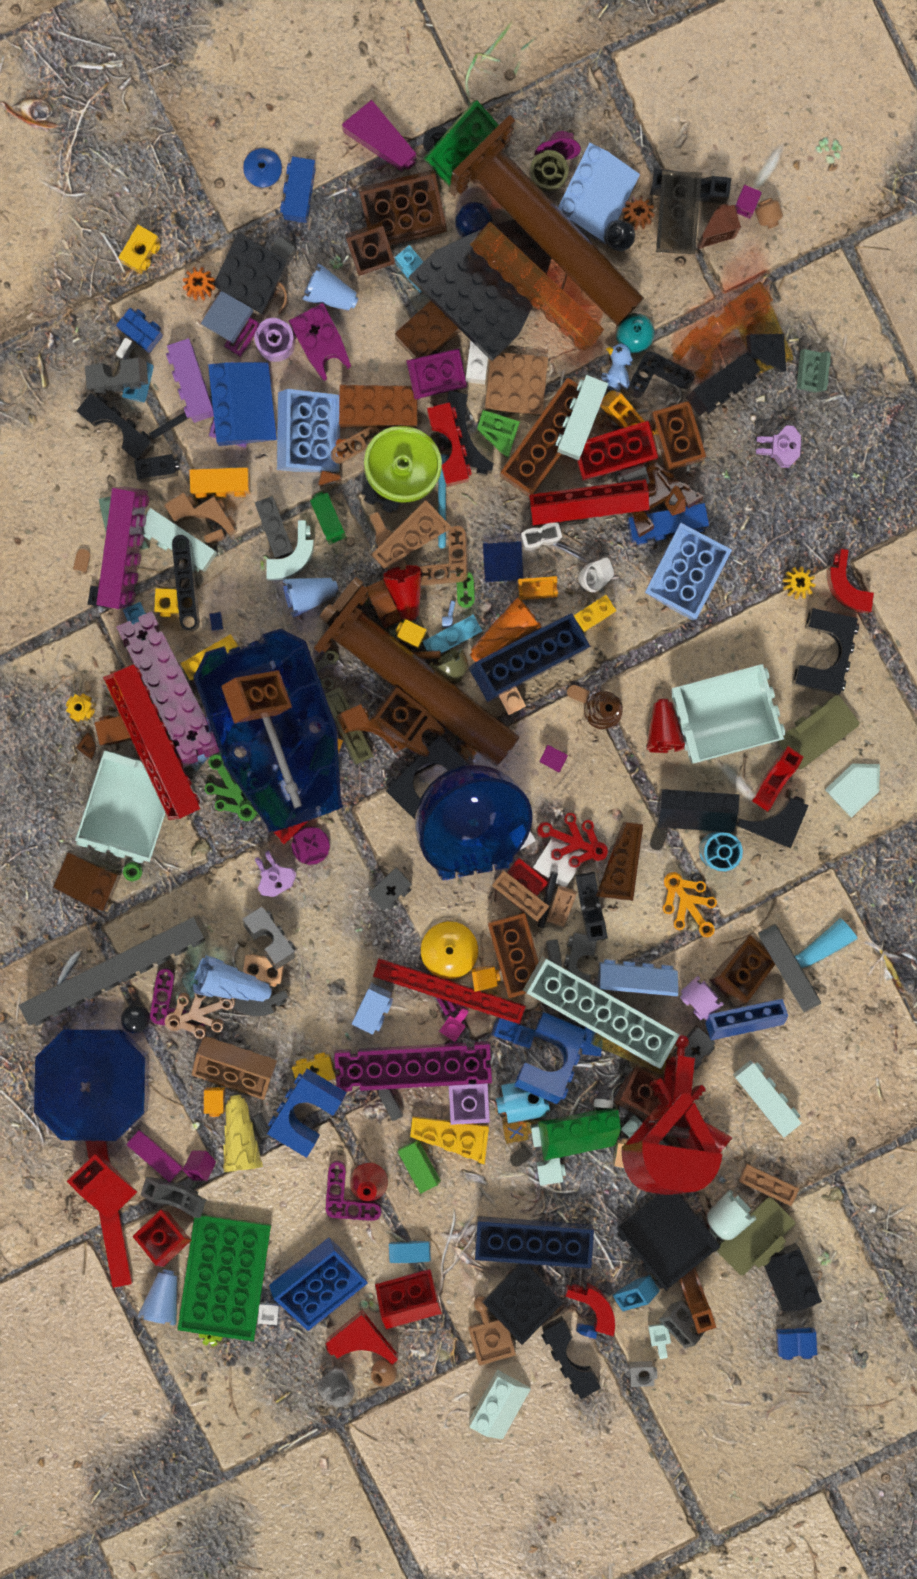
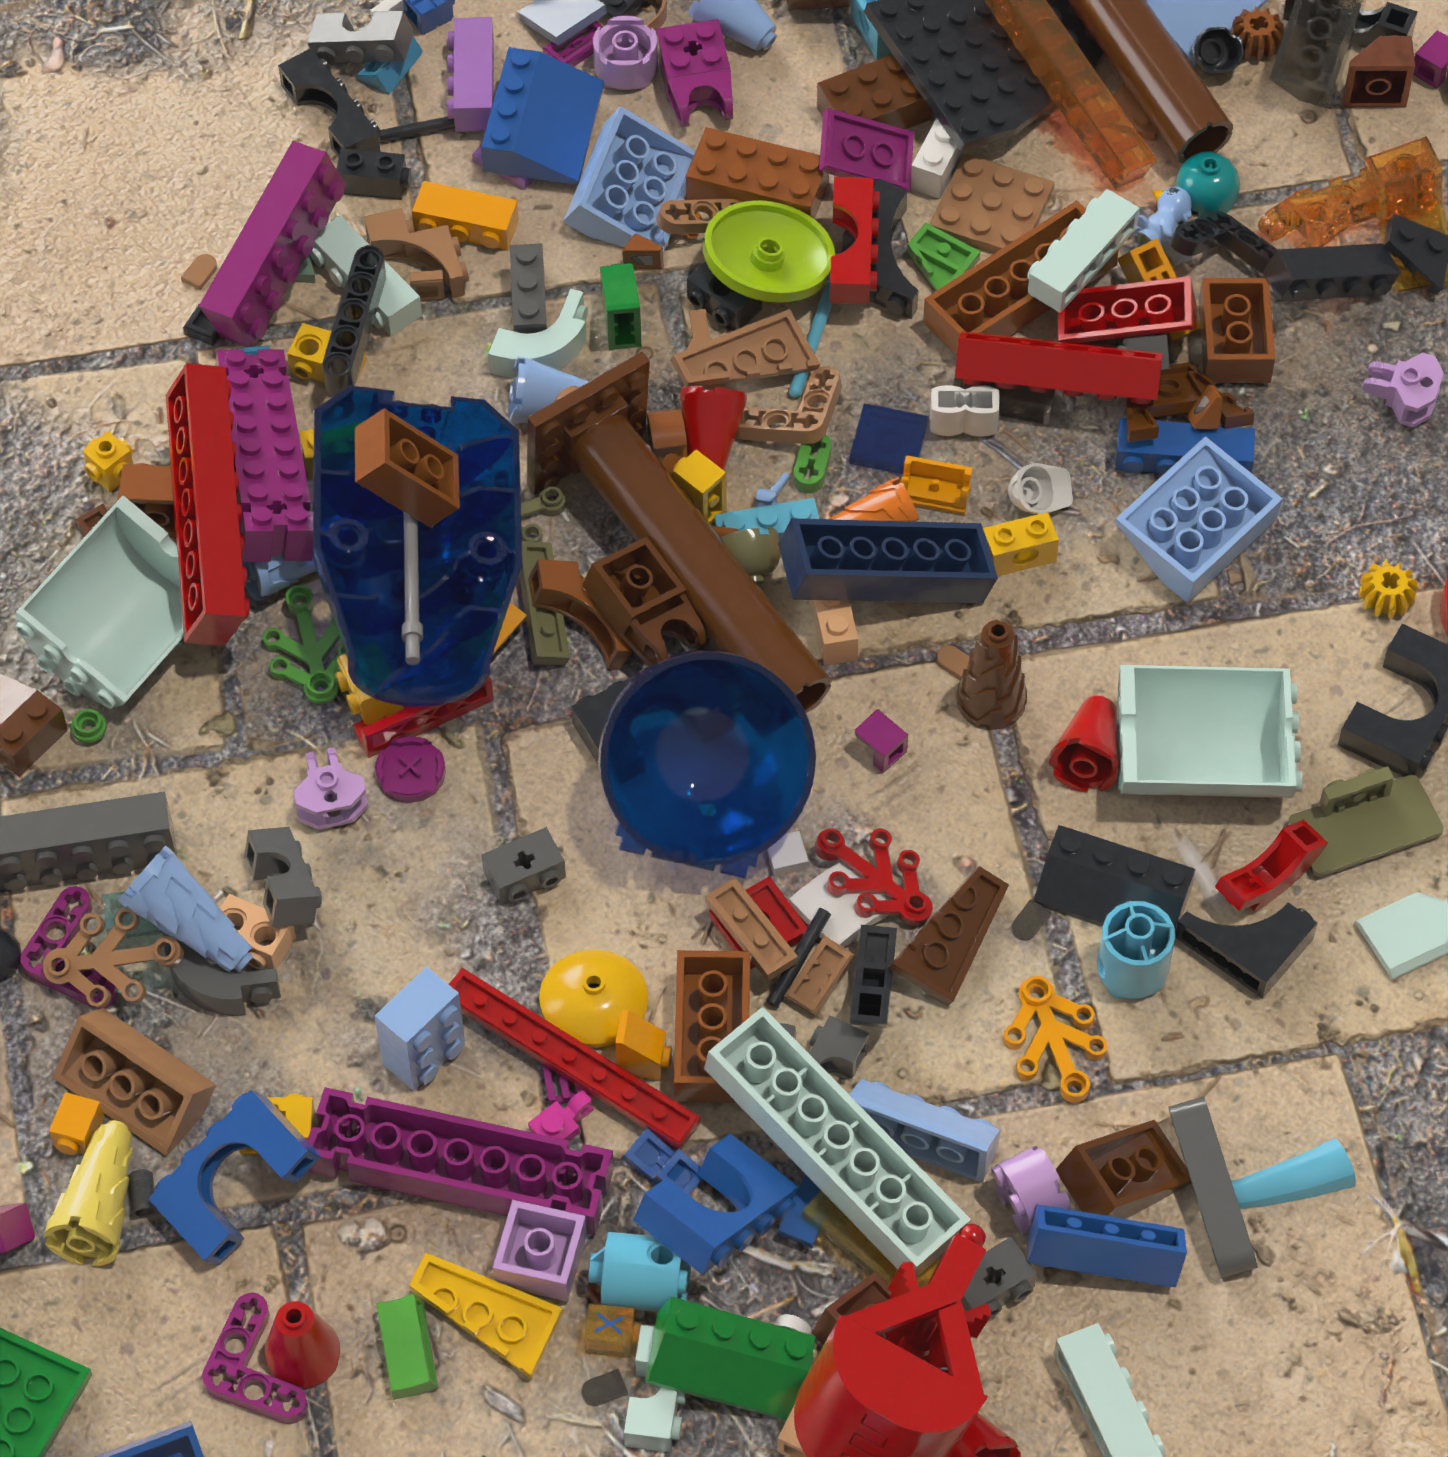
camera: 20 degrees right, 30 degrees down
dark grey bar [379,1089,404,1121] -> none

